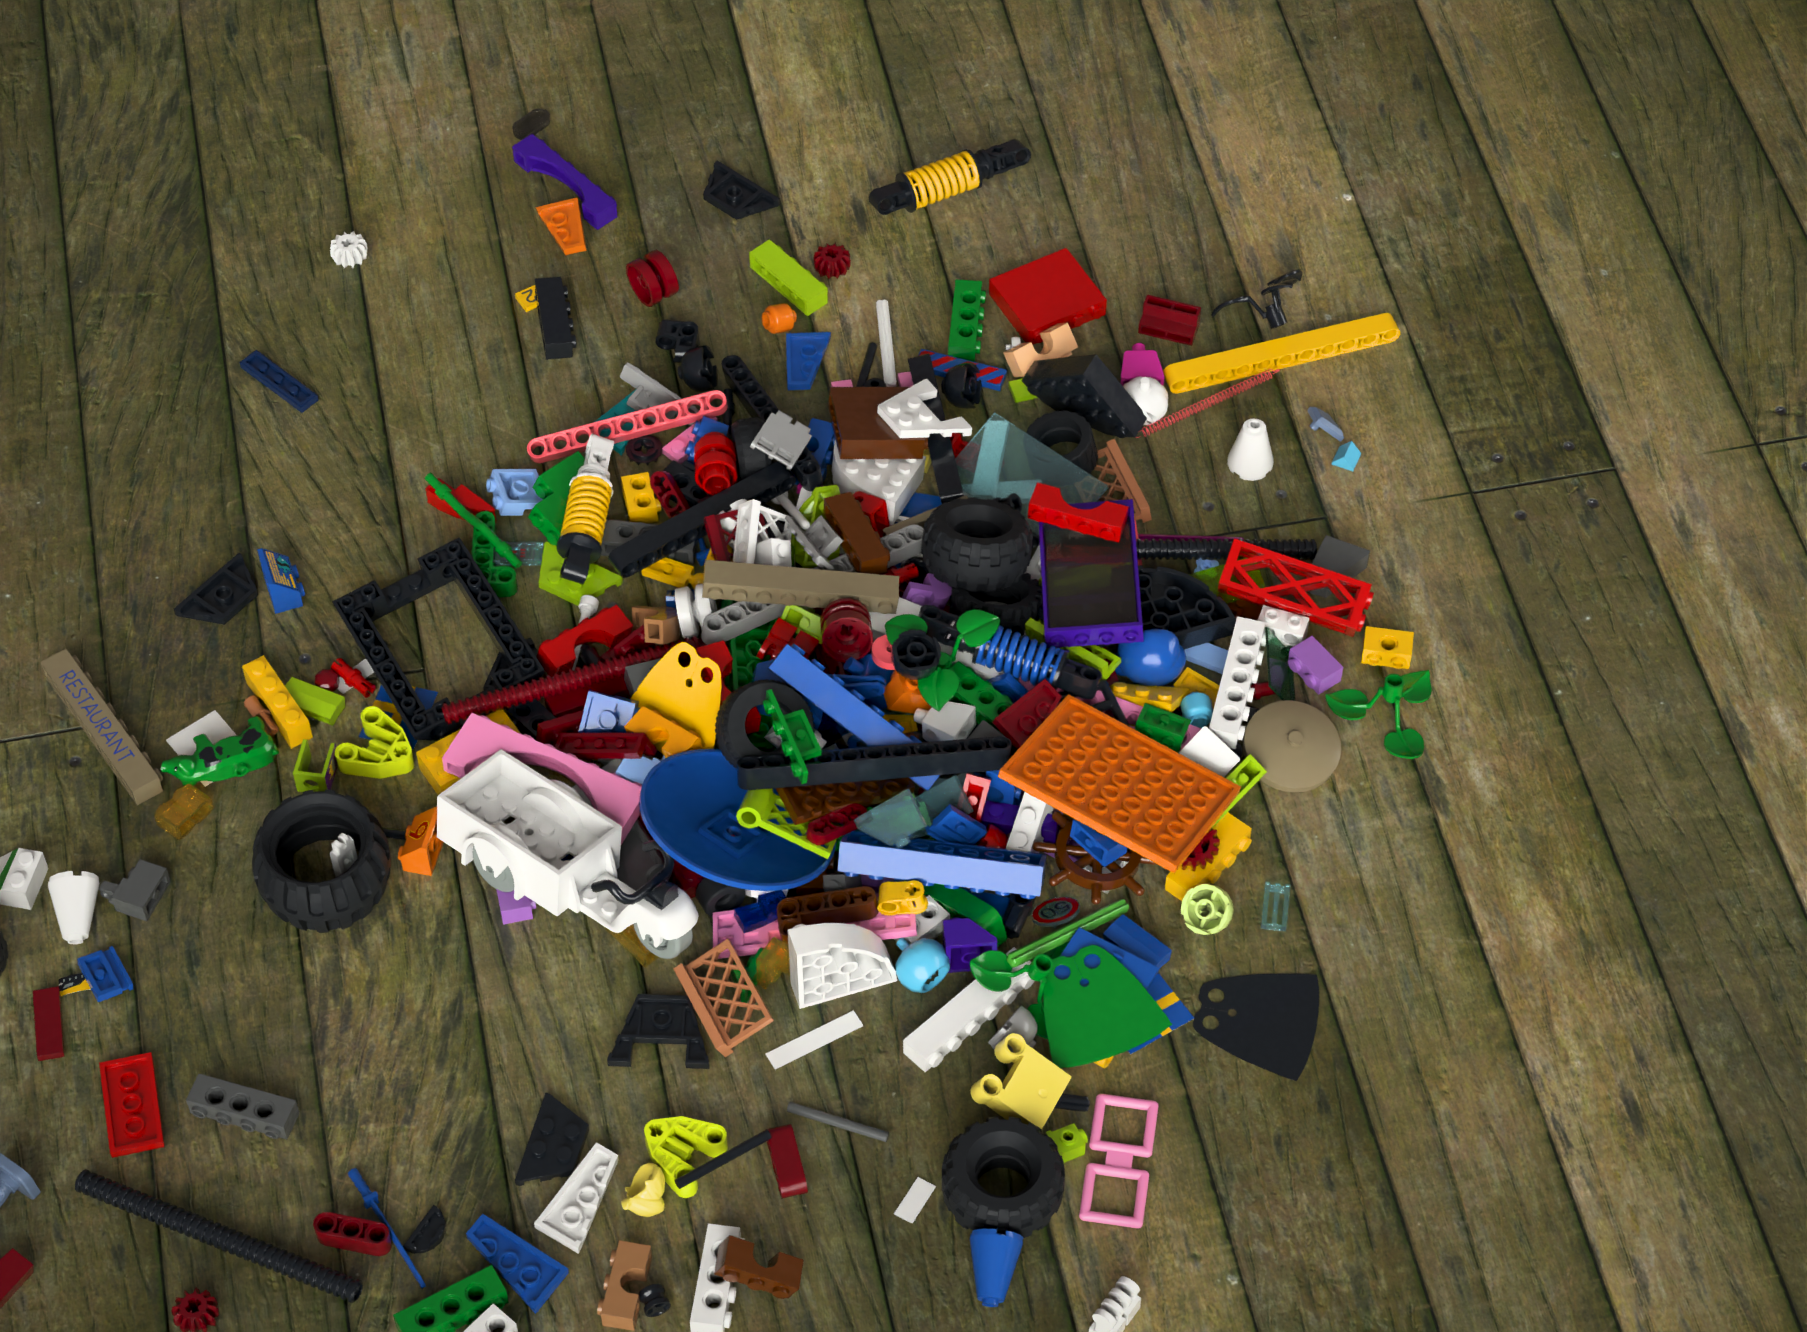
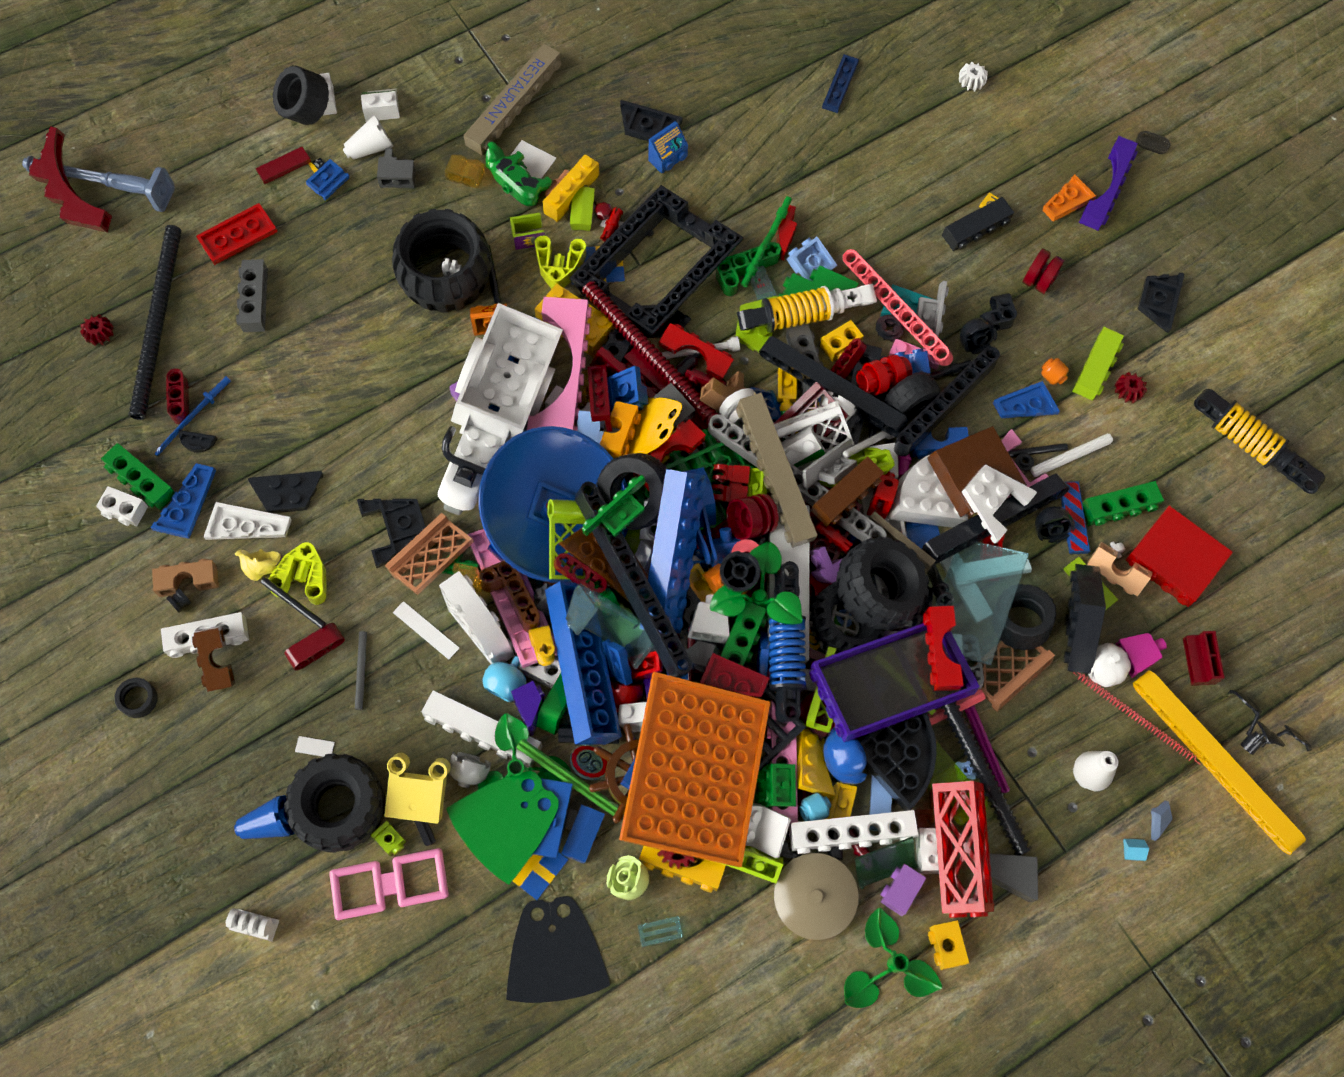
camera: 65 degrees right, 15 degrees up
light grey plate [750,410,812,471] -> none

